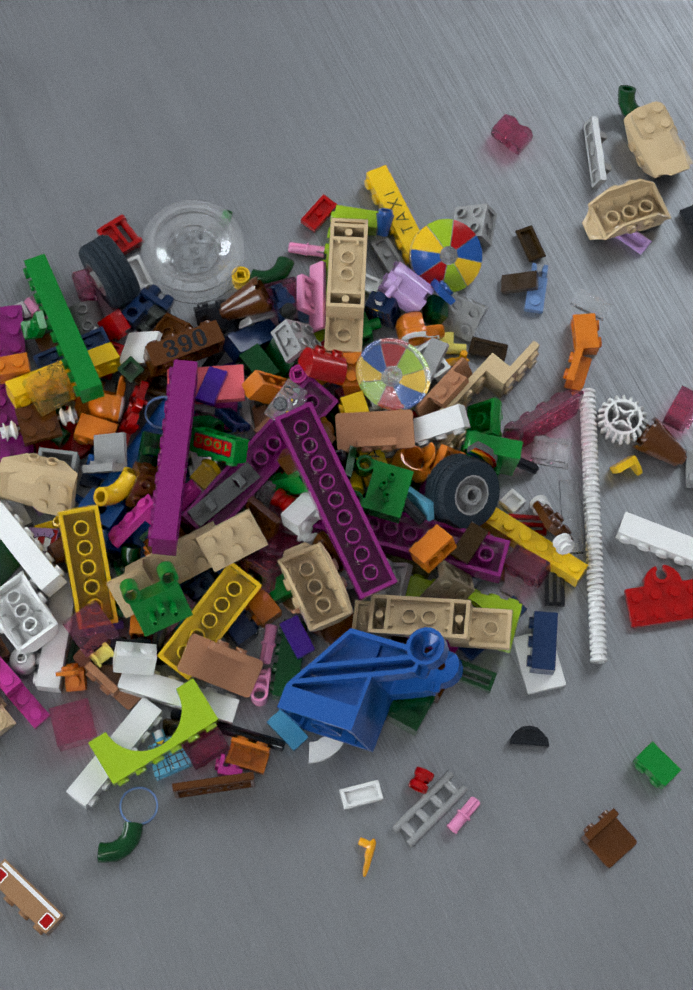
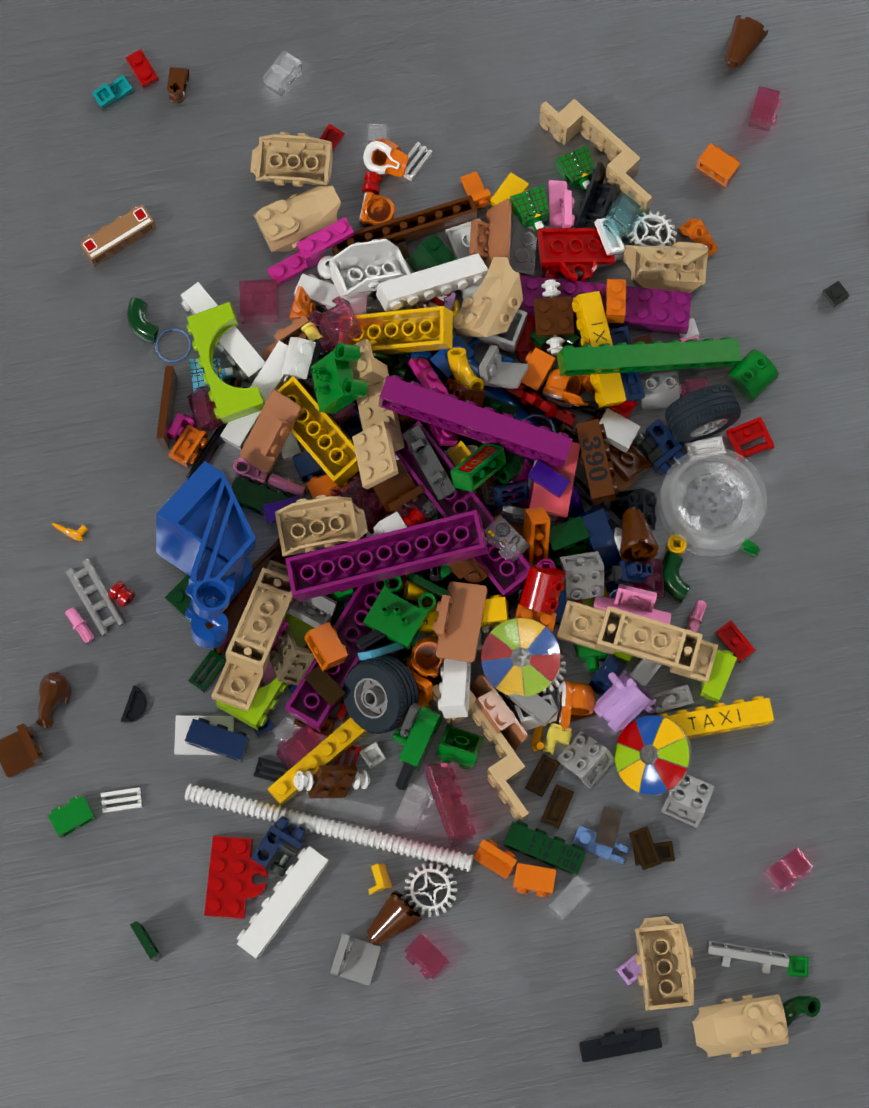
camera: 110 degrees right, 5 degrees up
green bracket [20,311,47,340] -> none
clear yellow slope [22,361,76,417] -> none
red brick [97,308,131,341] -> none
dark green brick [117,356,145,384] -> none
white tile [339,780,383,810] -> none
blue cone [376,208,394,237] -> none
dark green brick [422,294,448,325] -> none
blue plate [430,278,456,306] -> none
none -> reddish brown piece [36,672,71,729]
none -> white tile [100,787,143,813]
none -> dark blue hips [250,816,306,876]
none -> clear smoke wheel [366,297,385,314]
none -> dark green brick [503,821,586,877]
none -> dark brown tile [541,784,574,829]
none -> dark brown tile [628,826,662,871]
none -> green brick [725,350,779,402]
none -> green tile [787,956,809,977]

